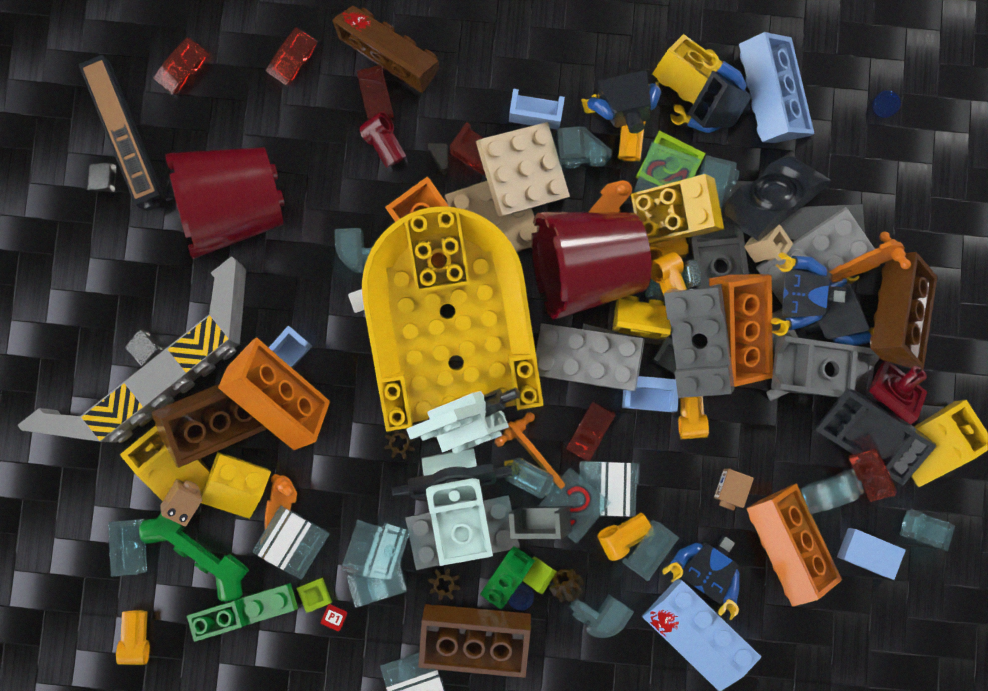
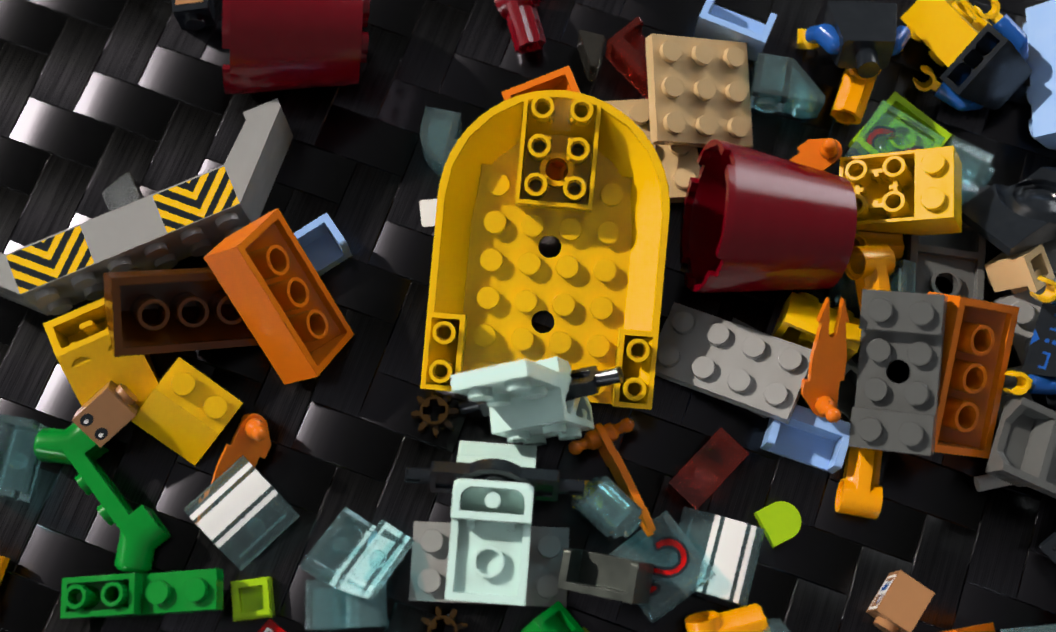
camera: 15 degrees right, 10 degrees down
none -> lime tile [753,501,802,548]
none -> orange piece [800,297,849,423]

